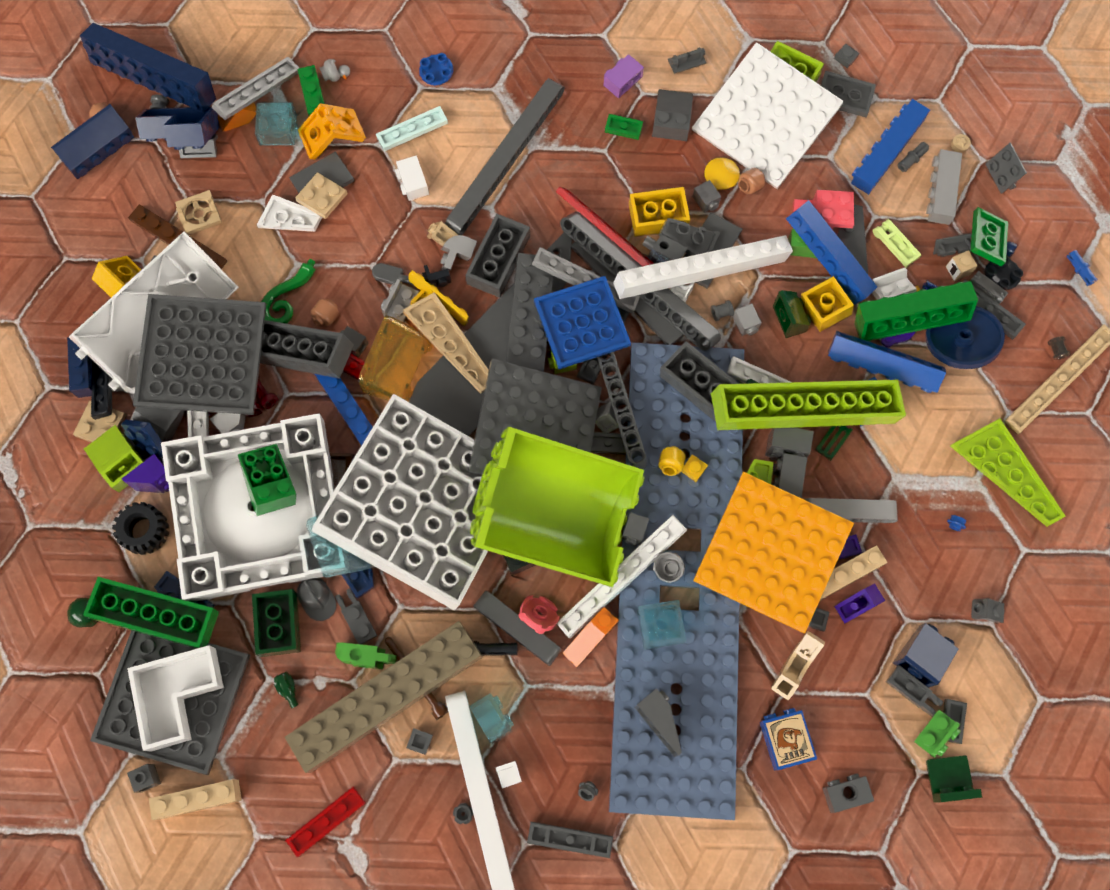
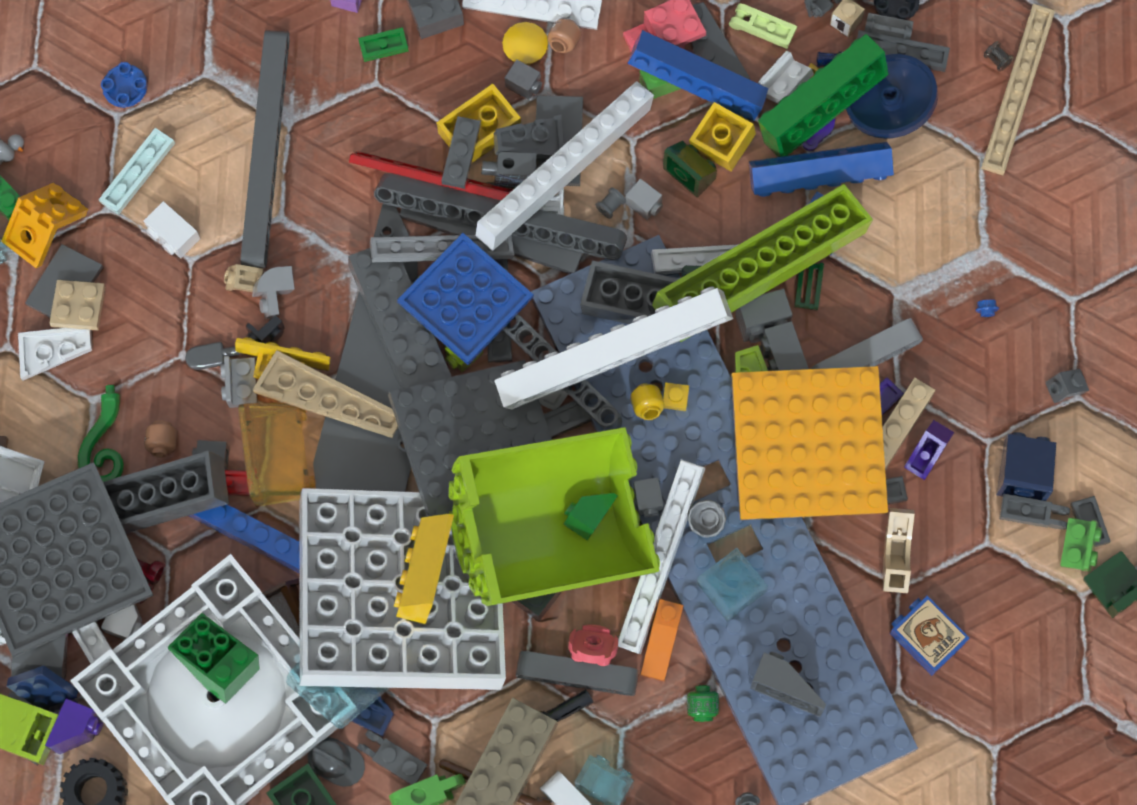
camera: 25 degrees left, 0 degrees up
dark grey brick [465,213,530,298] -> none
dark grey brick [822,773,874,813] -> none
lime wing [950,418,1066,527] -> none
none -> yellow slope [394,514,454,624]
none -> dark grey plate [441,116,481,189]
none -> white brick [494,287,733,410]
none -> green slope [563,493,618,541]
none -> green head [687,685,719,722]

